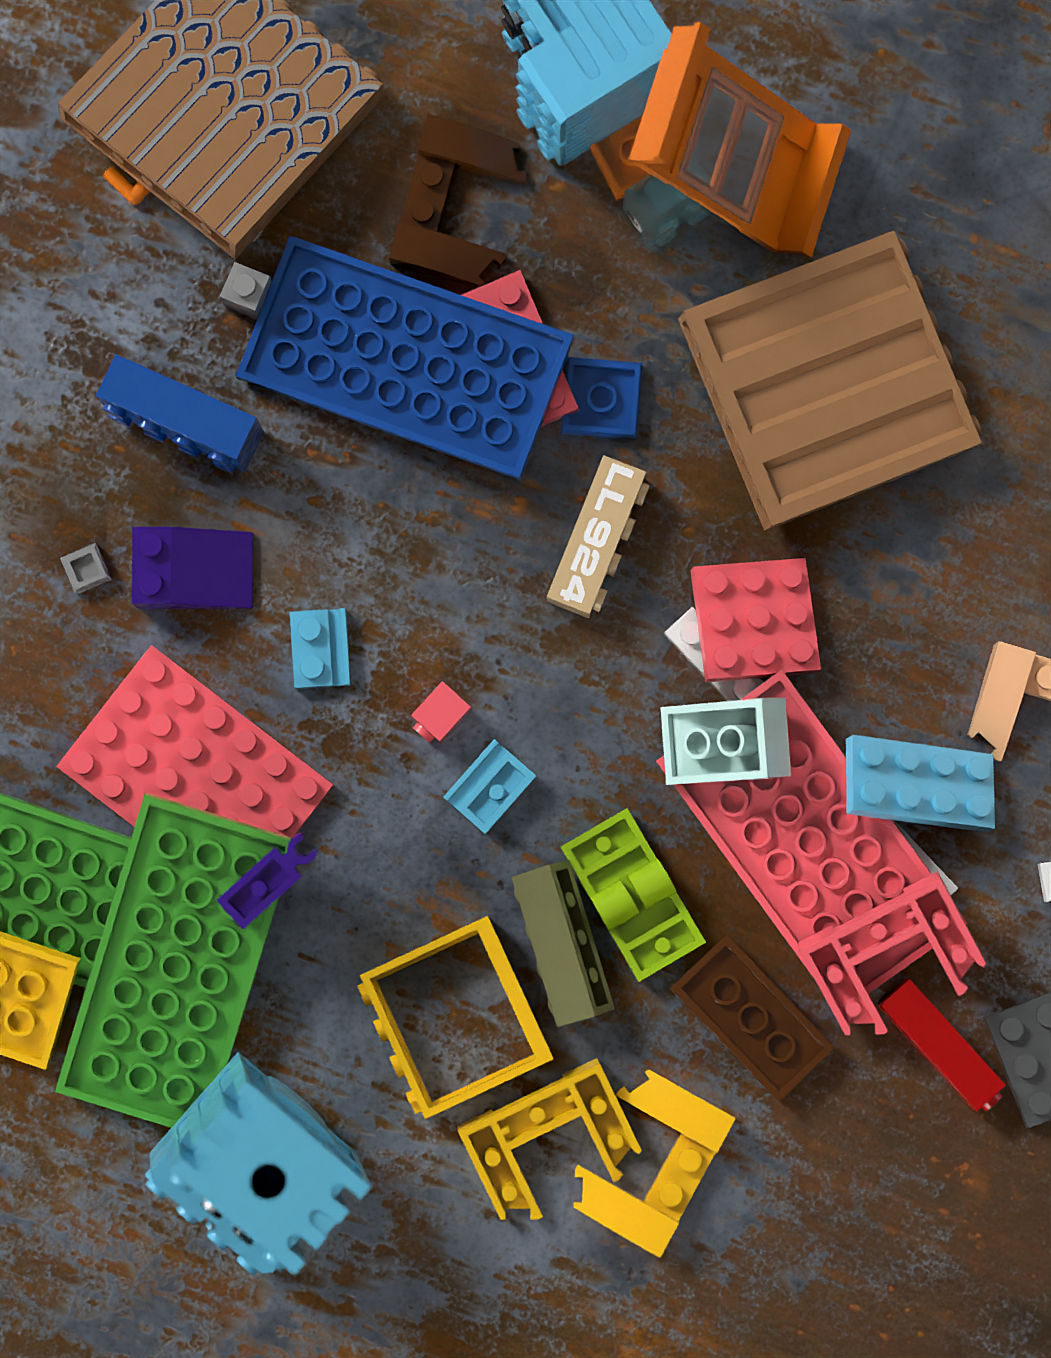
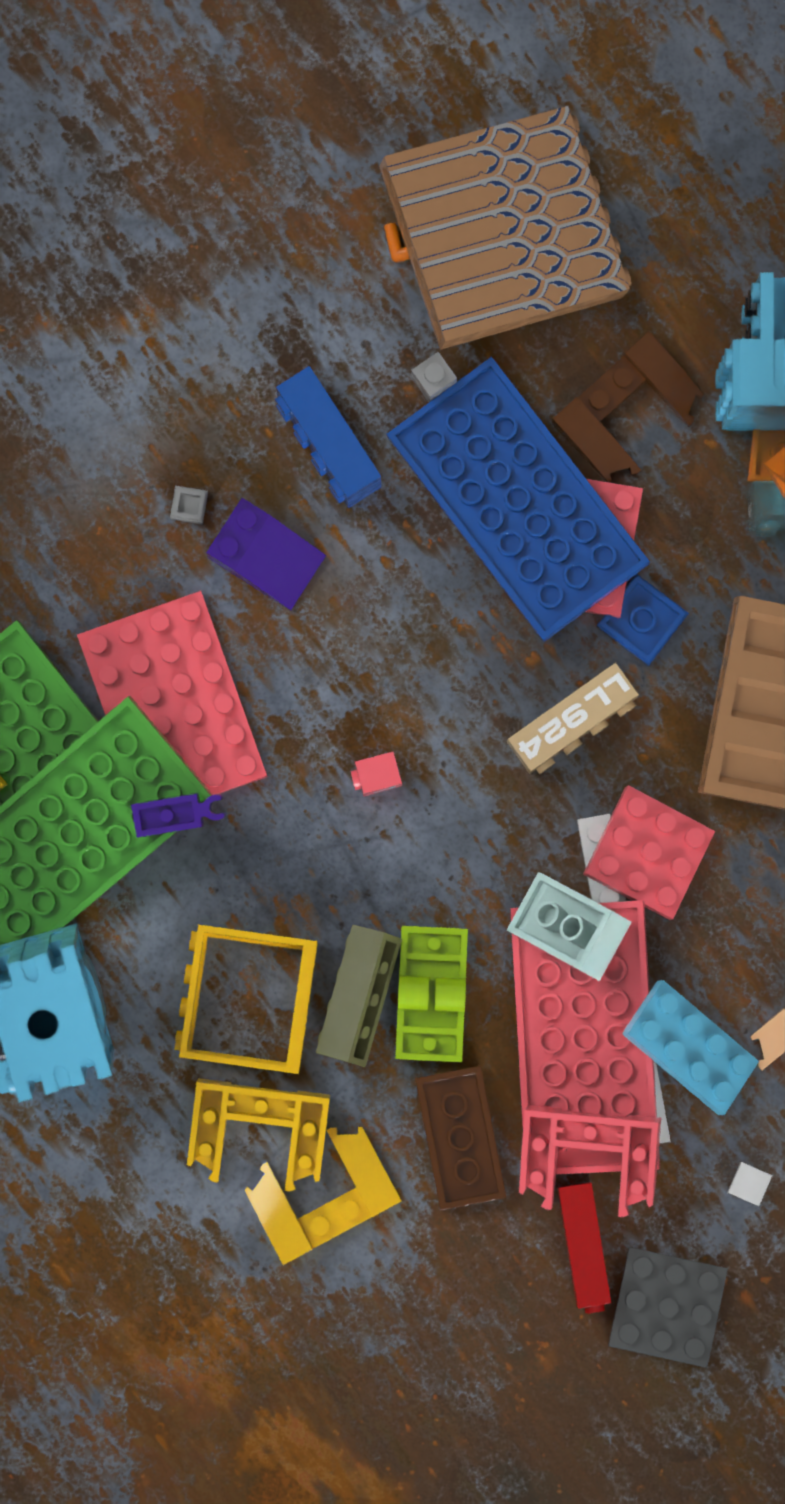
camera: 30 degrees right, 0 degrees up
medium azure plate [290,608,351,689] -> none
medium azure plate [443,739,536,835] -> none

